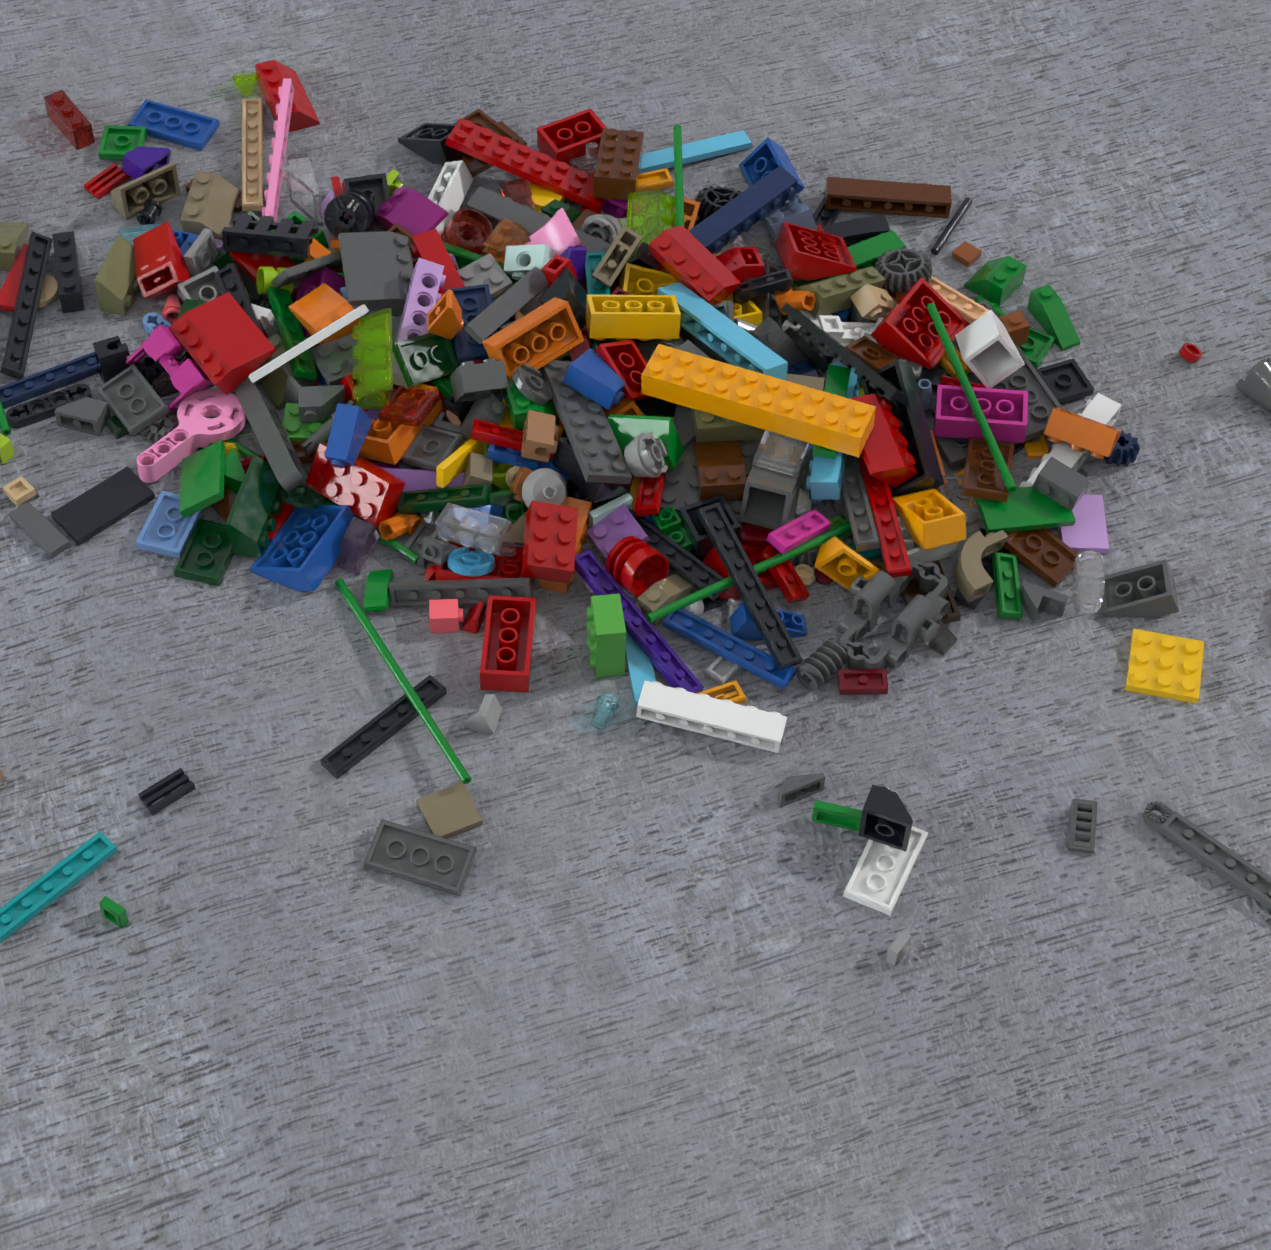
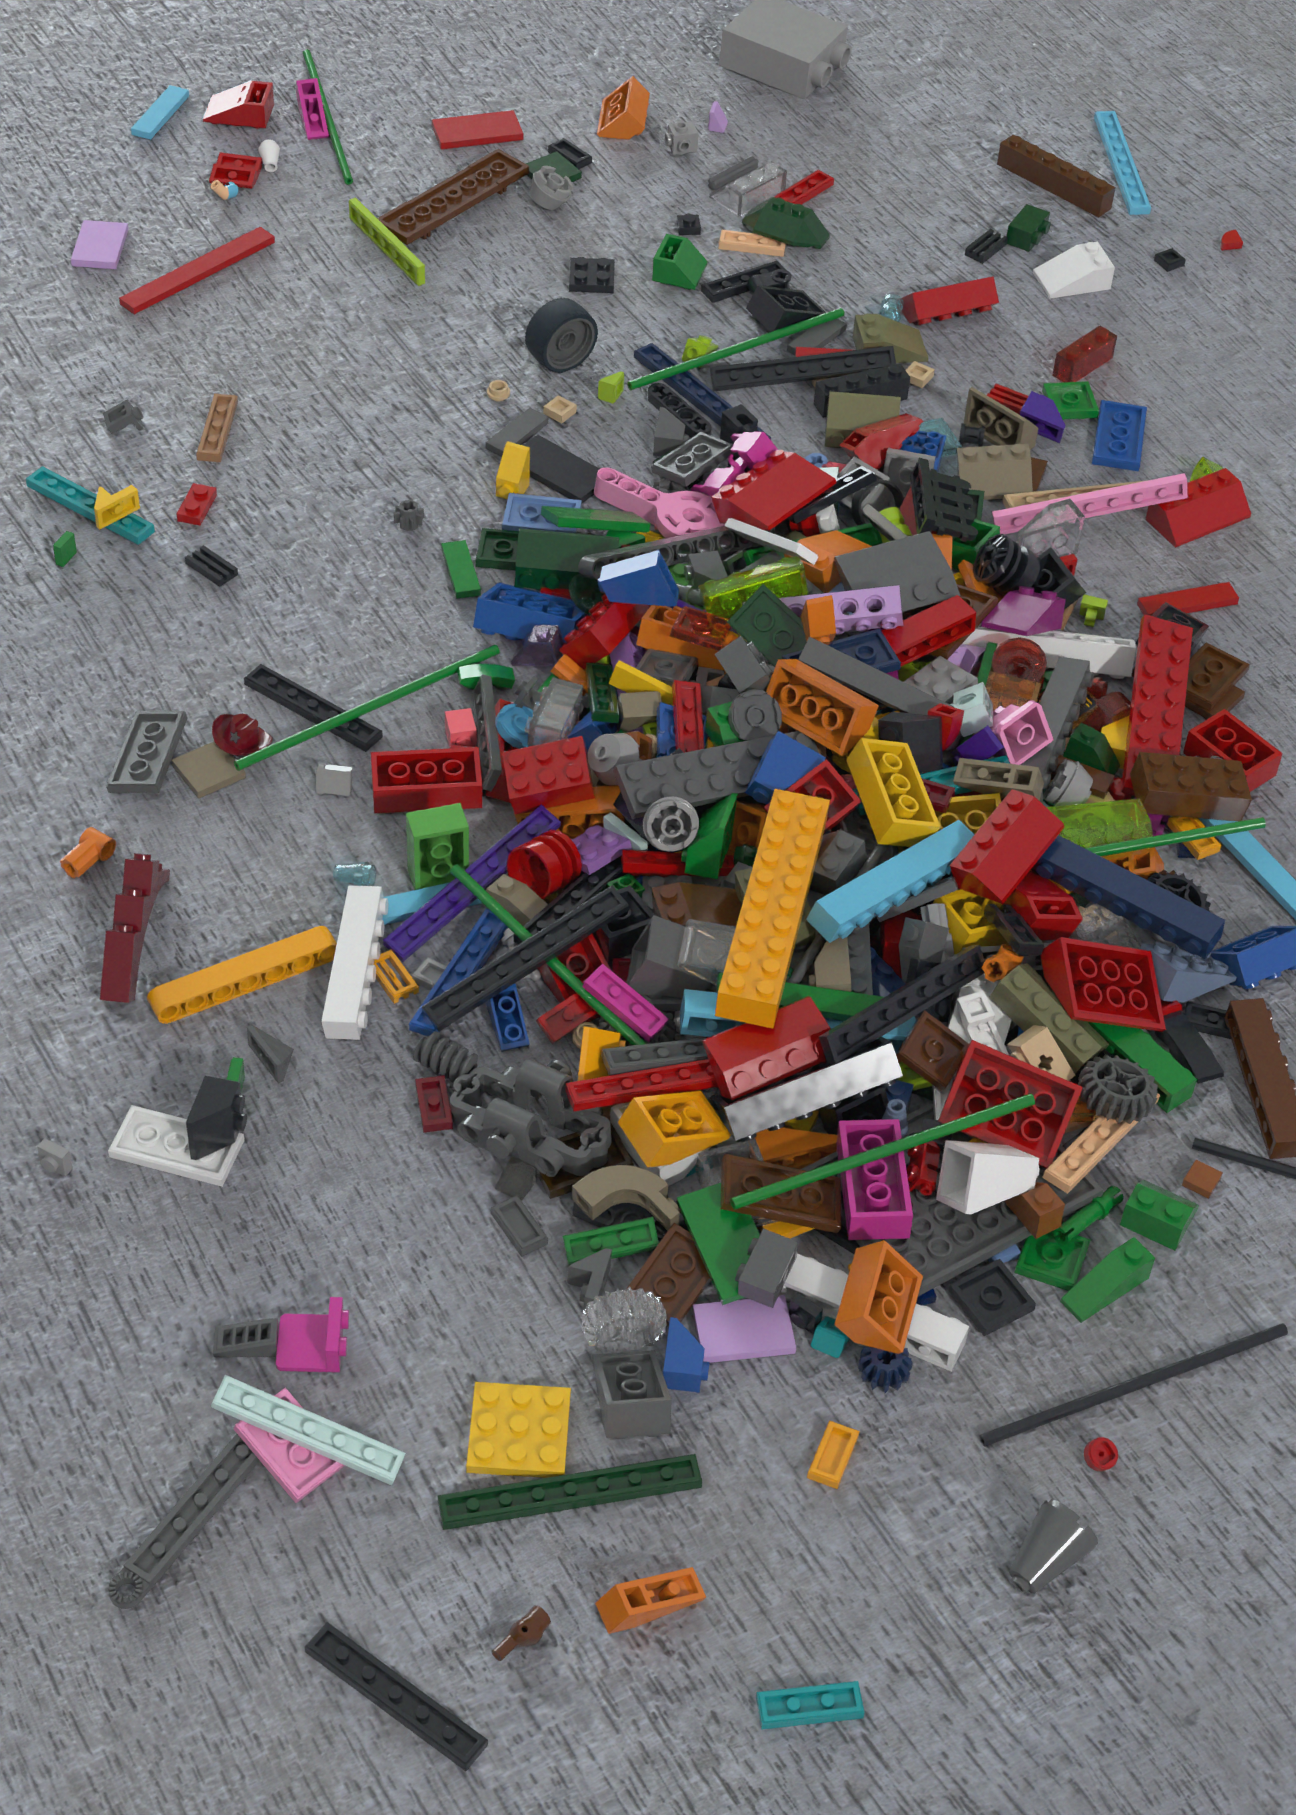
camera: 80 degrees right, 5 degrees down
medium nougat brick [521,410,559,463] -> none
none -> orange piece [60,827,116,879]
none -> yellow slope [94,485,140,530]
none -> dark red arch [100,853,170,1003]
none -> light orange beam [147,926,337,1024]
none -> red plate [176,483,217,526]
none -> light aqua tile [211,1375,406,1486]
none -> dark red hat [212,713,273,756]
none -> bright pink tile [234,1387,345,1503]
none -> dark pink bracket [276,1297,349,1372]
none -> dark grey gear [394,500,424,531]
none -> dark green tile [438,1454,702,1530]
none -> green tile [441,540,481,599]
none -> dark grey tile [491,1195,548,1257]
none -> yellow slope [496,441,530,500]
none -> blue slope [663,1317,710,1393]
none -> light orange tile [807,1420,860,1490]
none -> teal slope [811,1316,850,1358]
none -> tan plate [906,361,935,388]
none -> black piece [980,1323,1288,1447]
none -> red tile [1137,582,1239,616]

